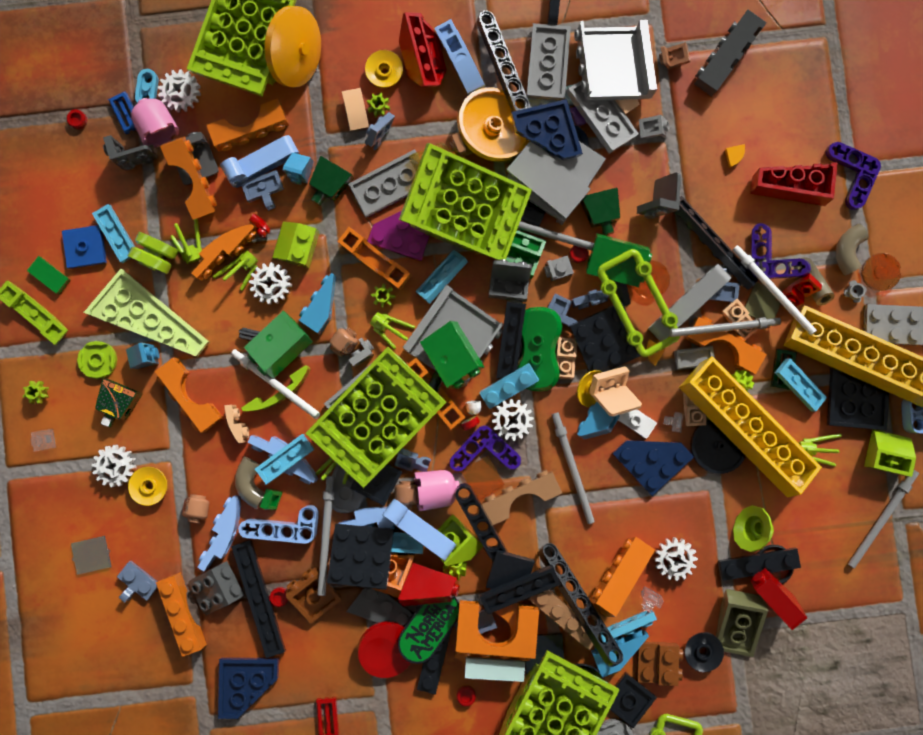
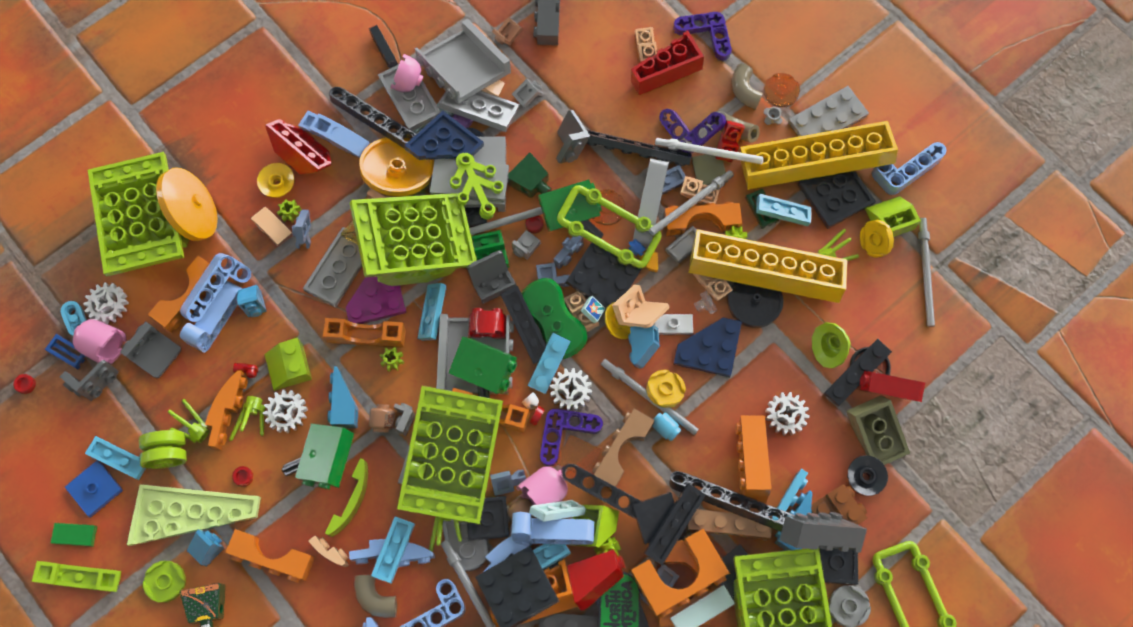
camera: 35 degrees left, 15 degrees down
orange arch [160,136,217,220] -> none
white bar [231,349,320,419] -> none
sand blue plate [241,170,284,211] -> none
green tile [260,489,283,510] -> none
dark green torso [309,156,354,206] -> none
lime plant [370,312,415,349] -> none
clear tile [641,586,664,613] -> none
light orange tile [725,144,745,168] -> none
none -> light blue beam [180,253,251,322]
none -> red tile [232,466,254,487]
none -> bright pink cylinder [391,54,423,92]
none -> lime plant [450,153,504,219]
none -> red cylinder [468,308,507,339]
none -> light aqua tile [529,500,586,522]
none -> tile [581,296,605,323]
none -> blue plate [629,239,646,256]
none -> light nougat slope [635,27,657,62]
none -> yellow tile [646,370,686,408]
none -> medium azure brick [652,412,681,441]
none -> dark grey wedge [780,512,867,553]
none -> yellow tile [860,220,894,258]

